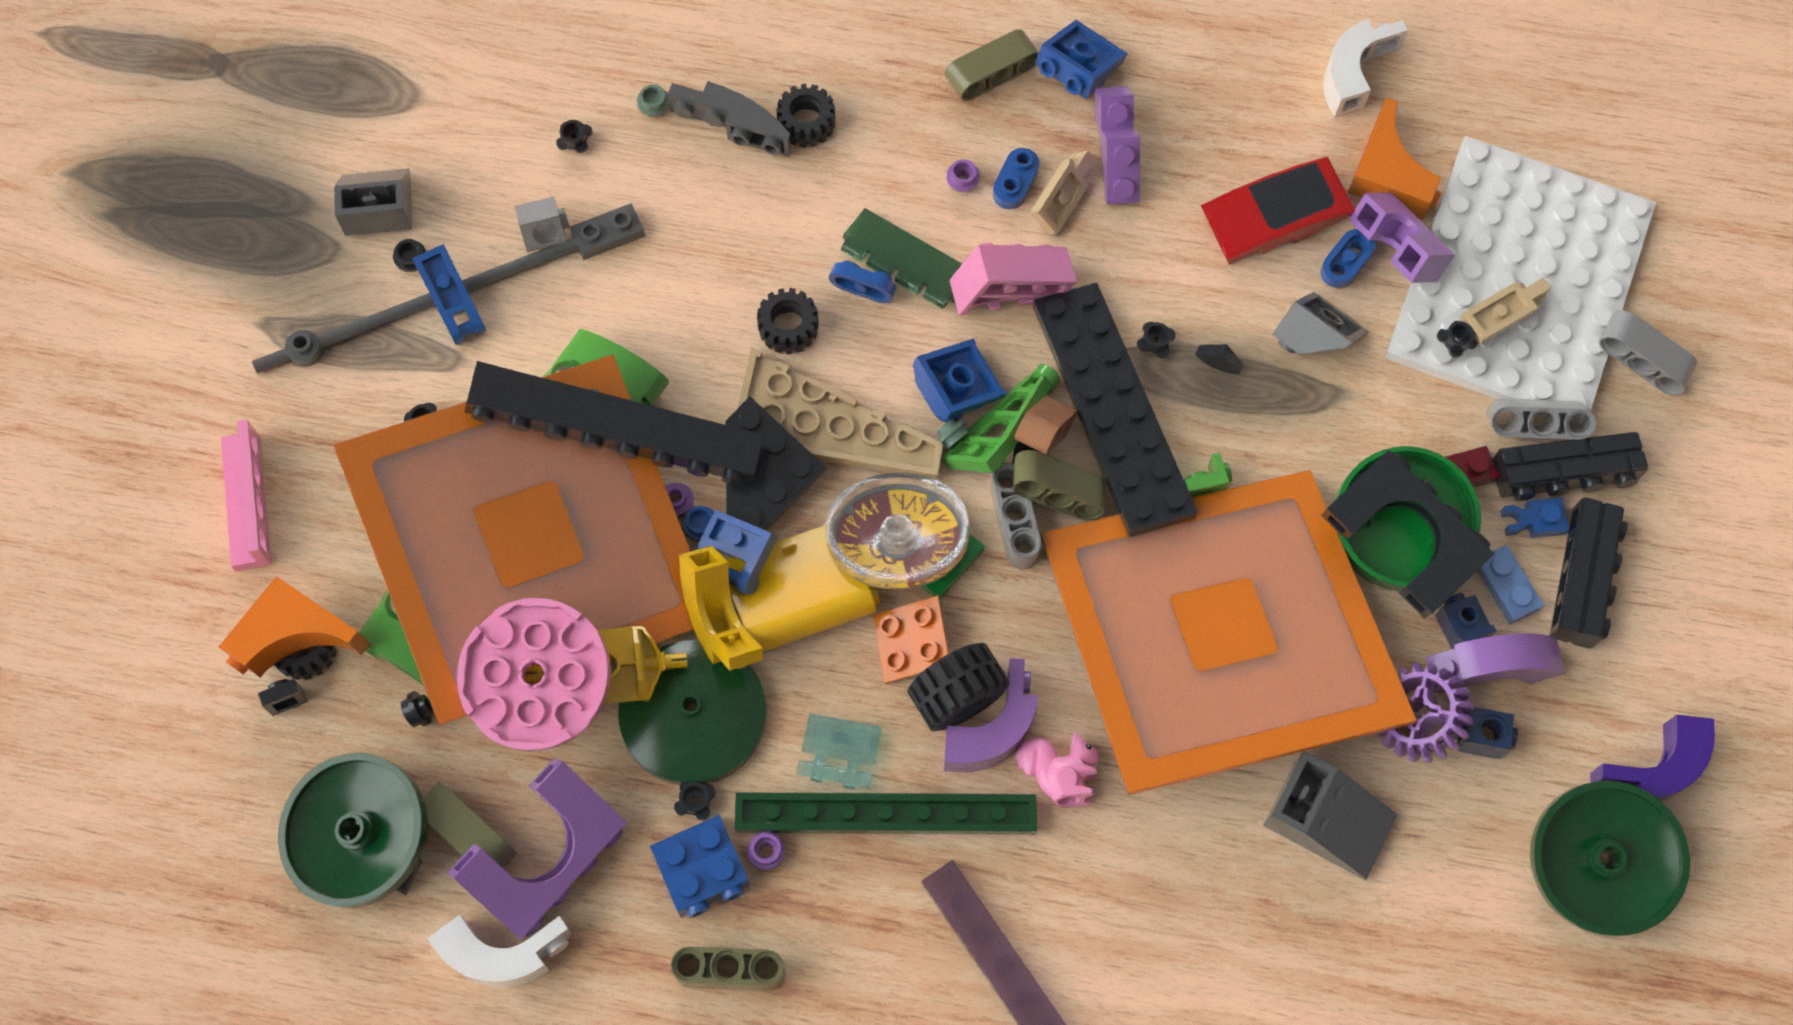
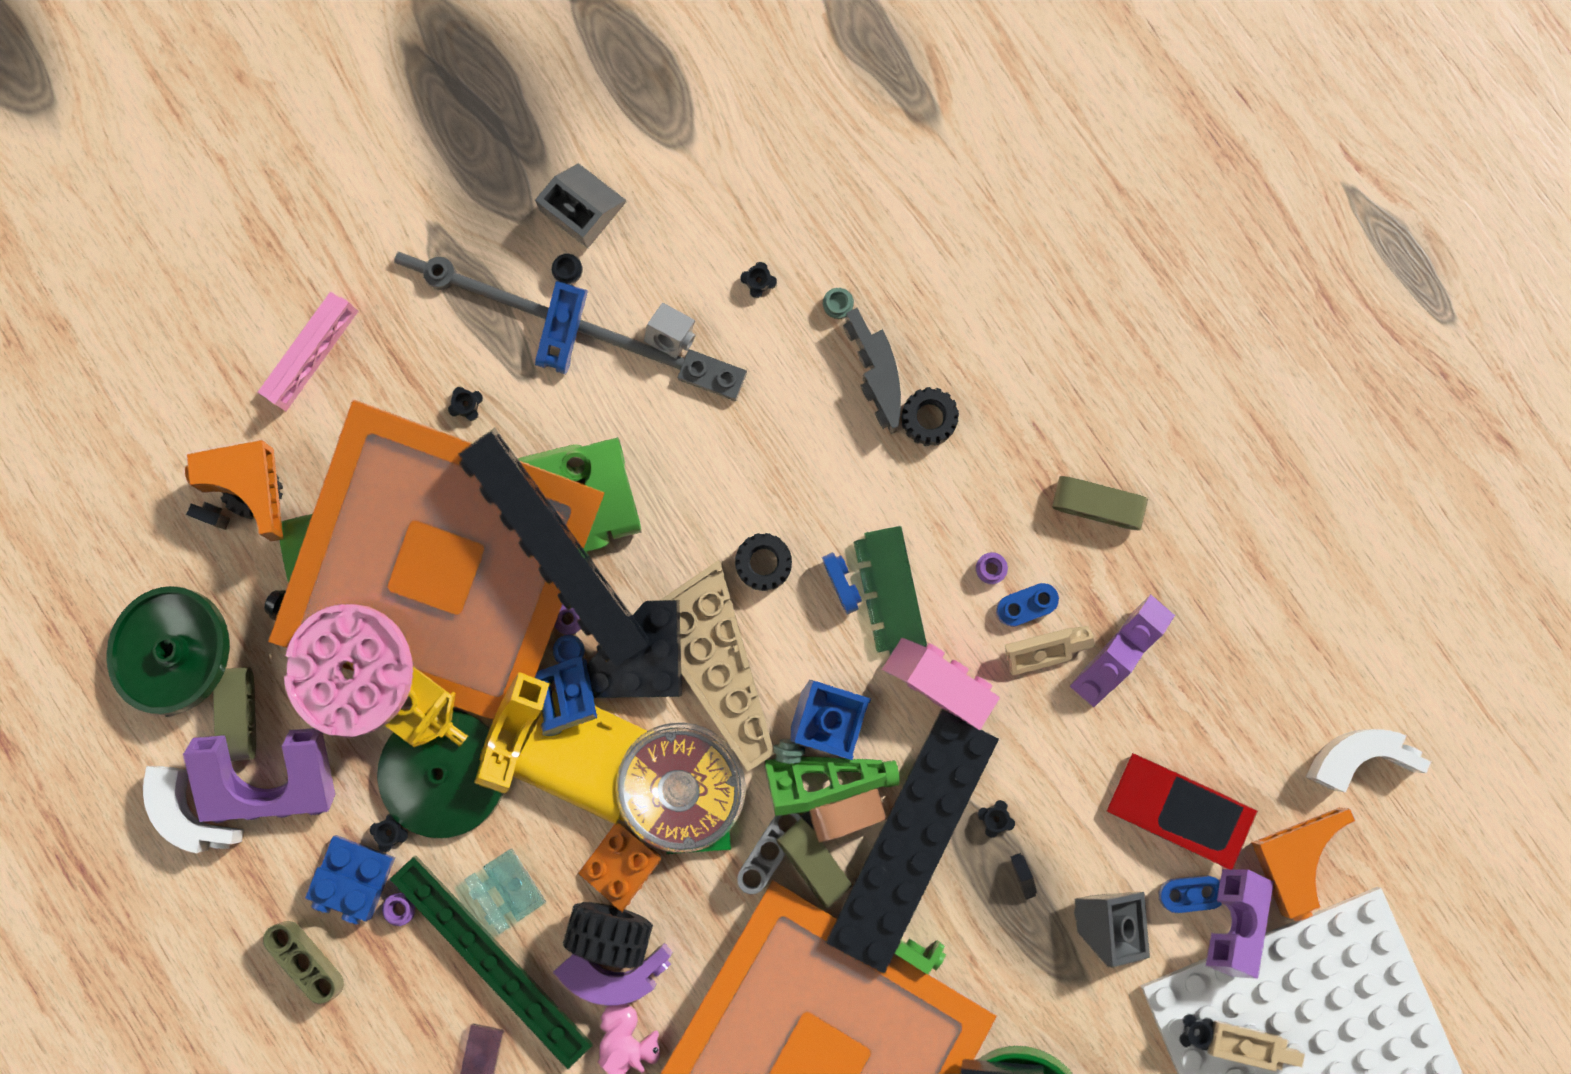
camera: 50 degrees right, 15 degrees up
blue plate [1034,20,1127,99] -> none

